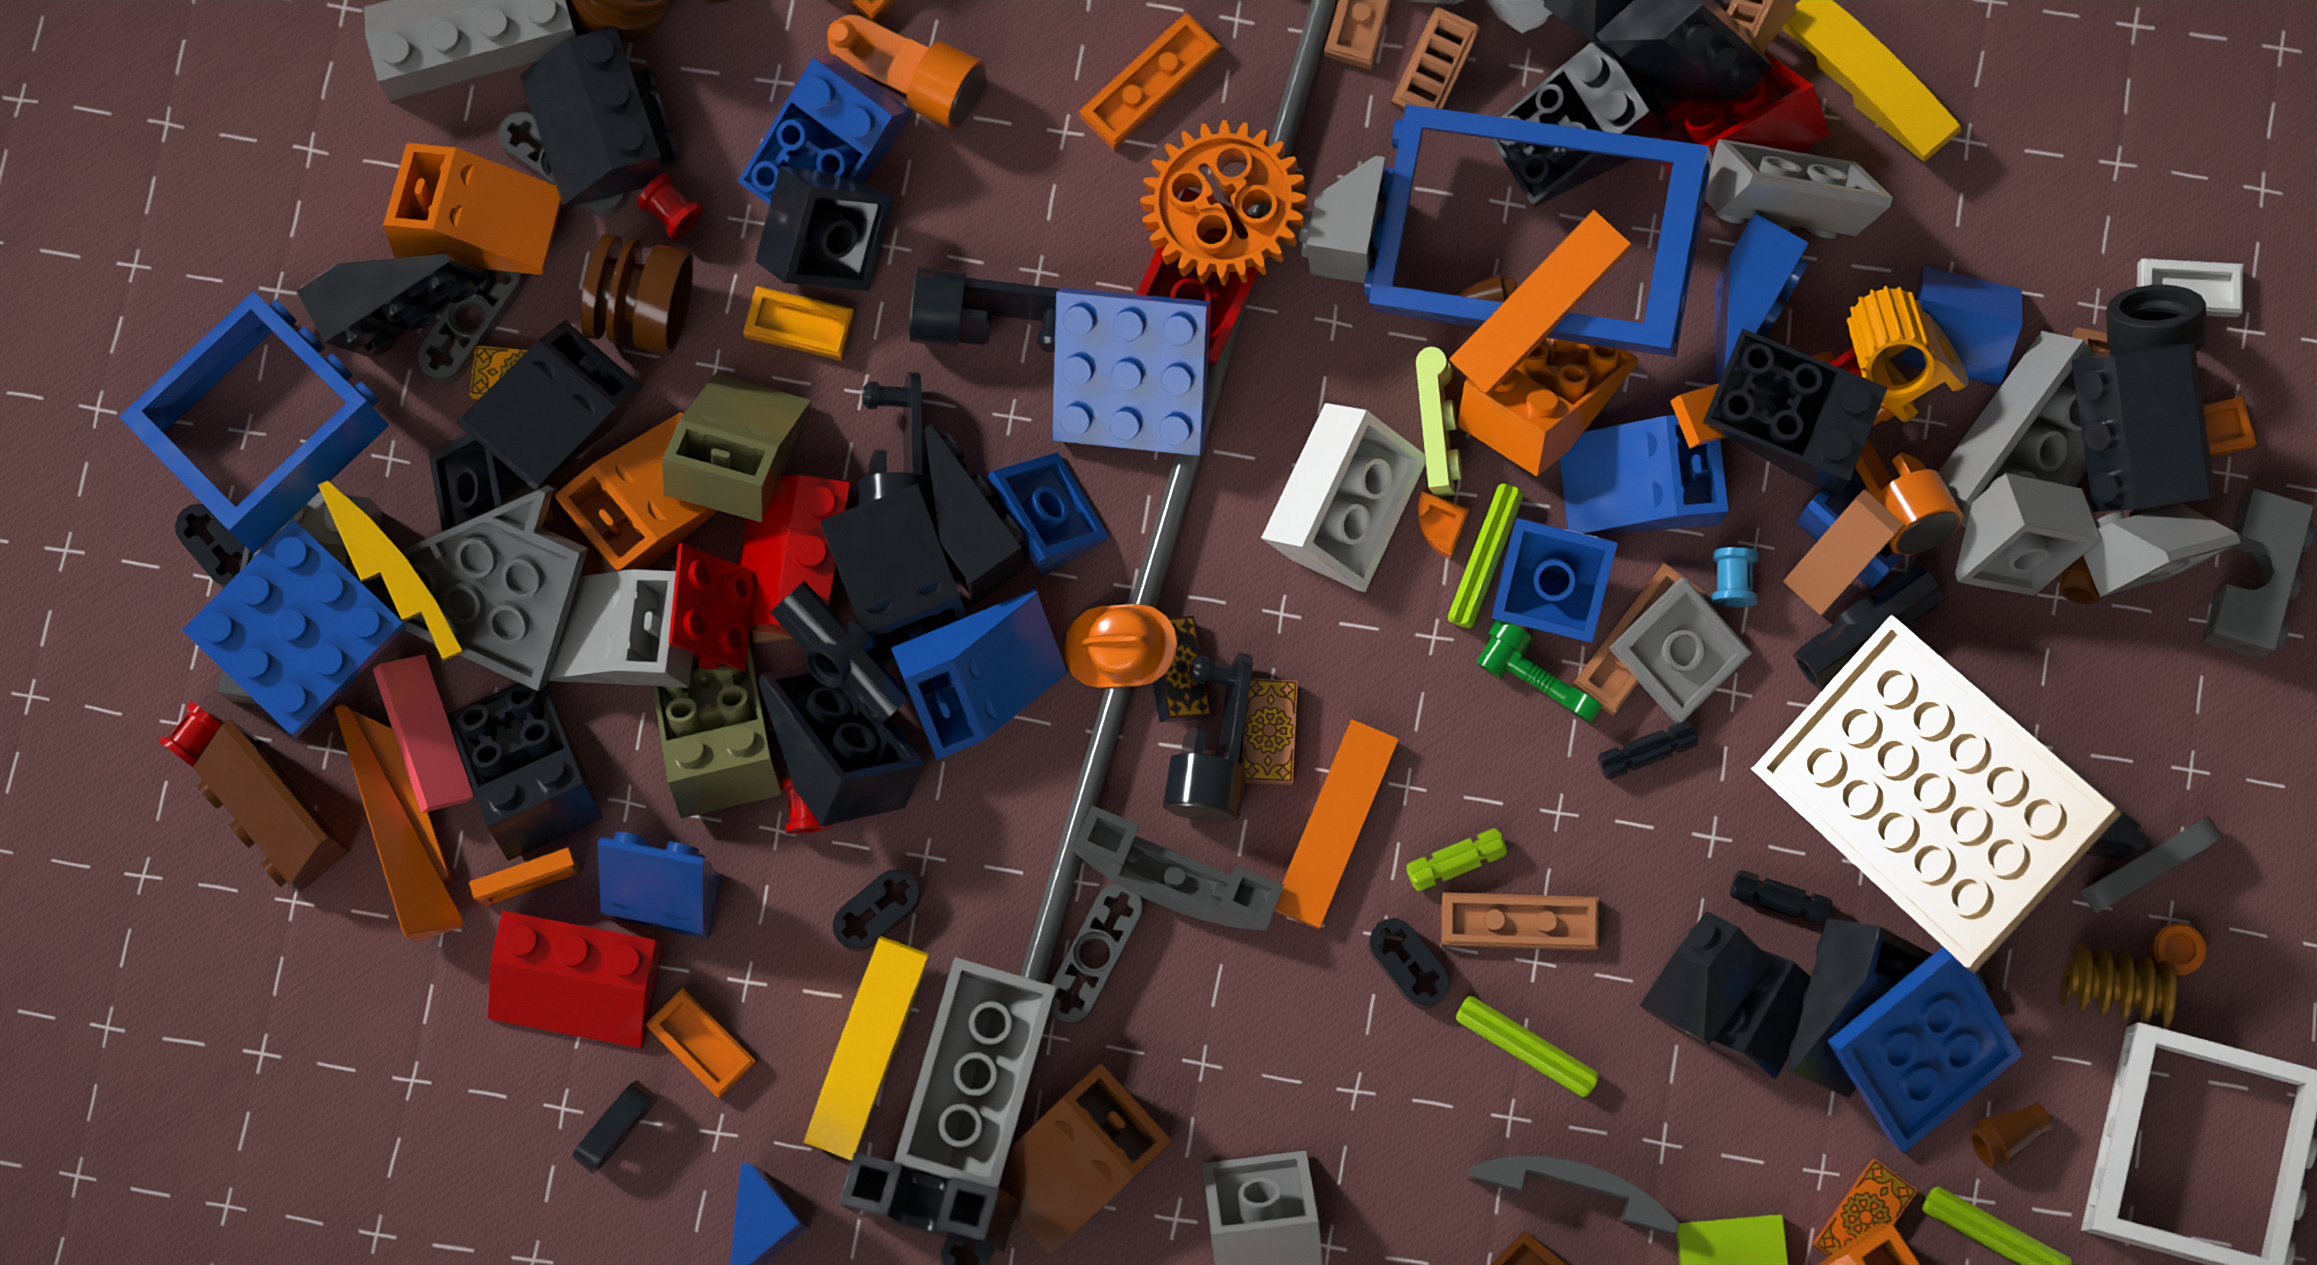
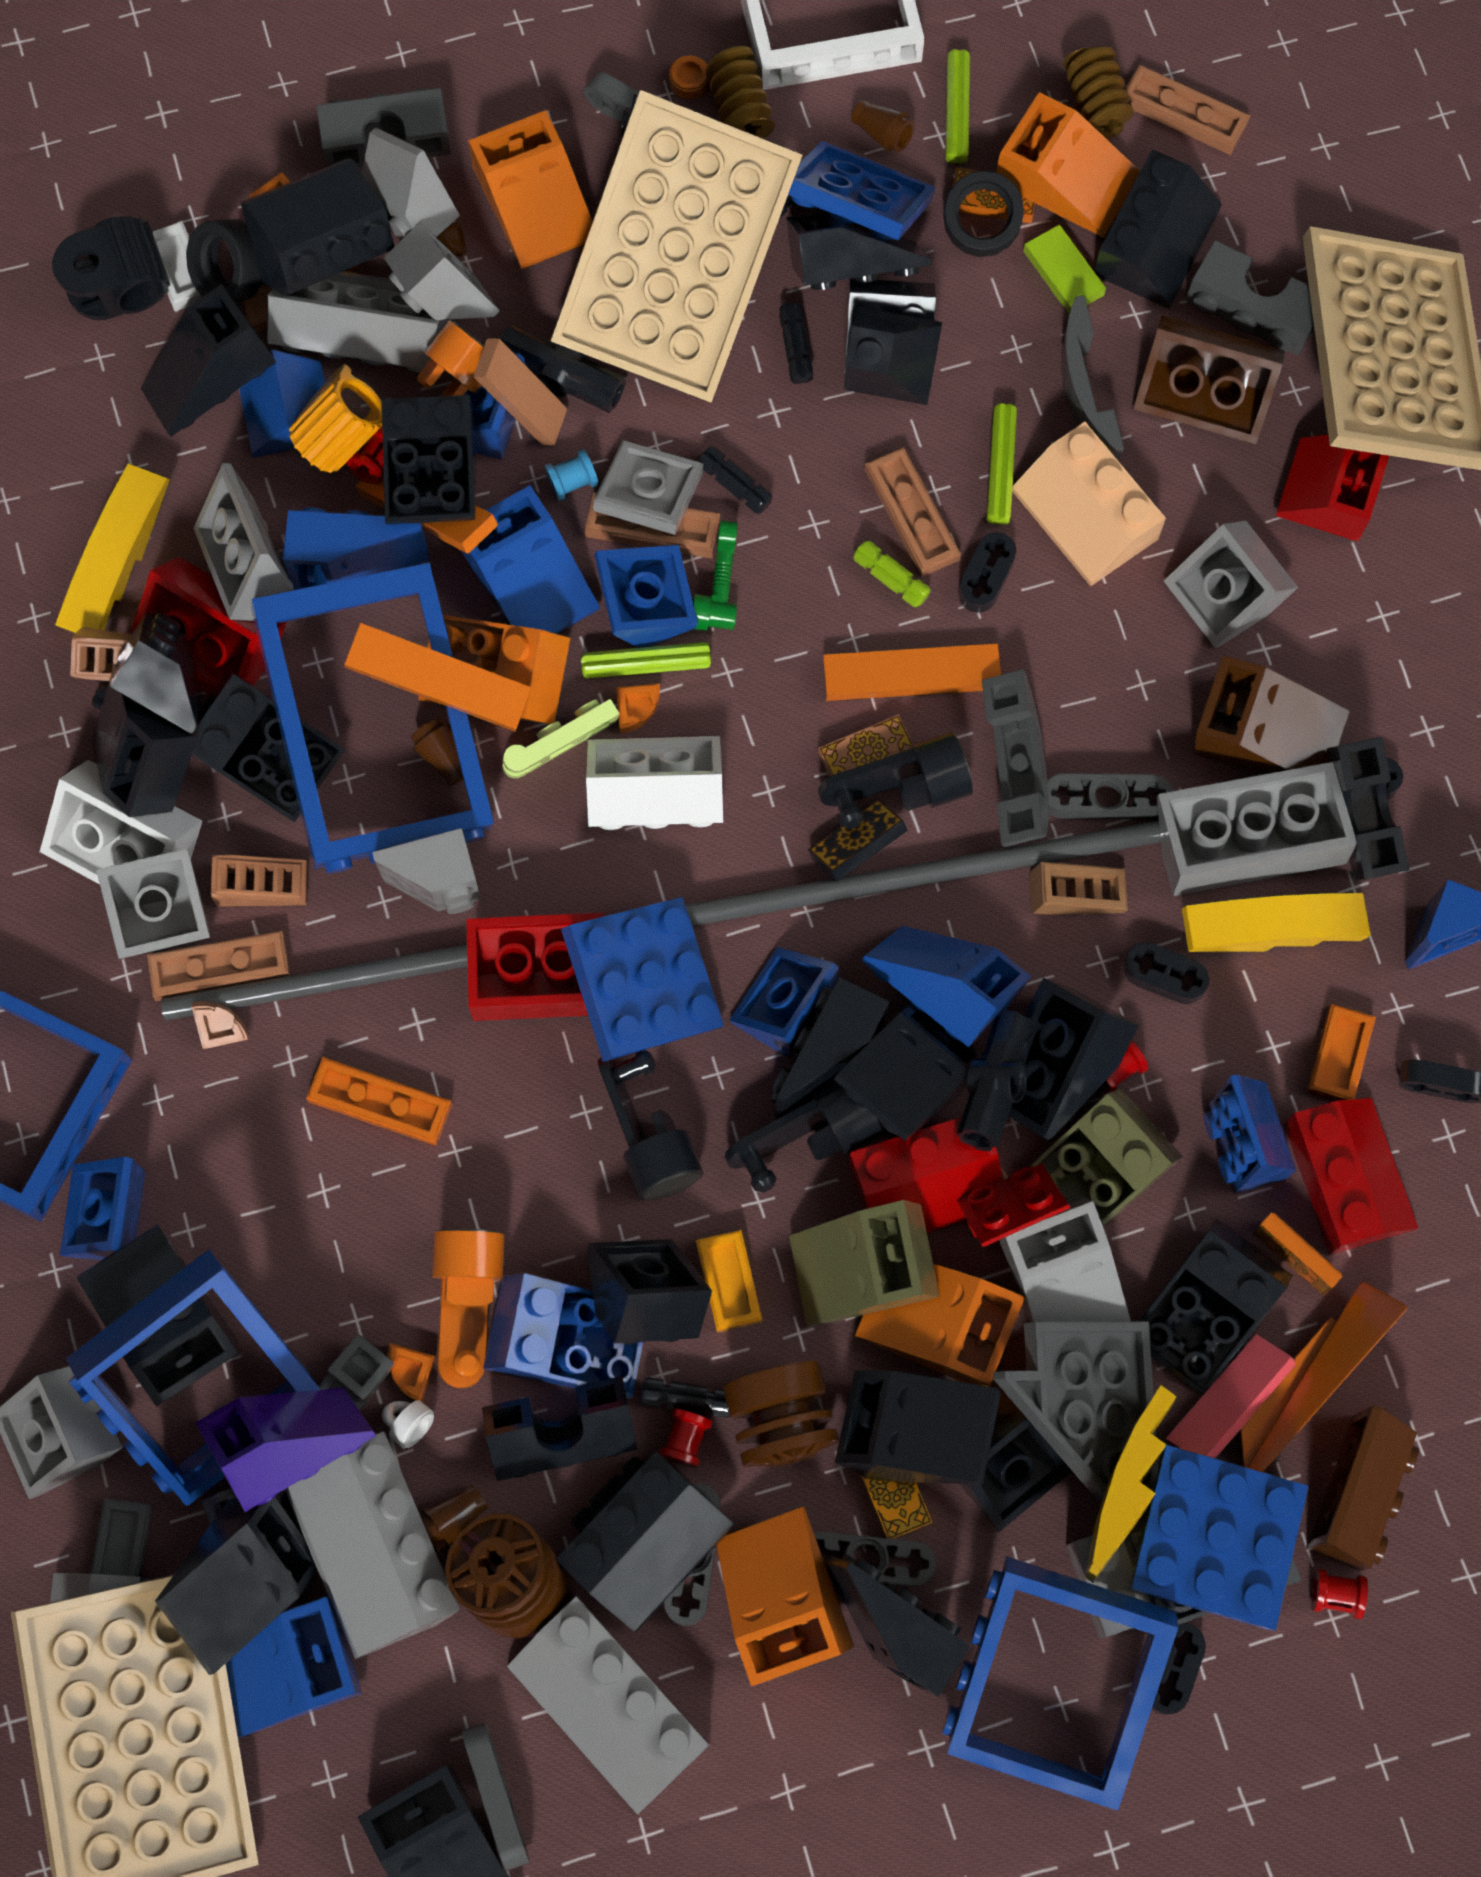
camera: 120 degrees left, 5 degrees down
orange piece [1064,604,1178,688] -> none
orange gear [1140,120,1308,286] -> none
none -> black piece [52,216,171,320]
none -> black slope [141,284,276,437]
none -> orange slope [468,110,593,269]
none -> black arch [482,1376,638,1481]
none -> black axle [641,1377,730,1418]
none -> black tyre [943,170,1024,257]
none -> light nougat slope [1012,422,1166,586]
none -> medium nougat slope [1029,862,1128,915]

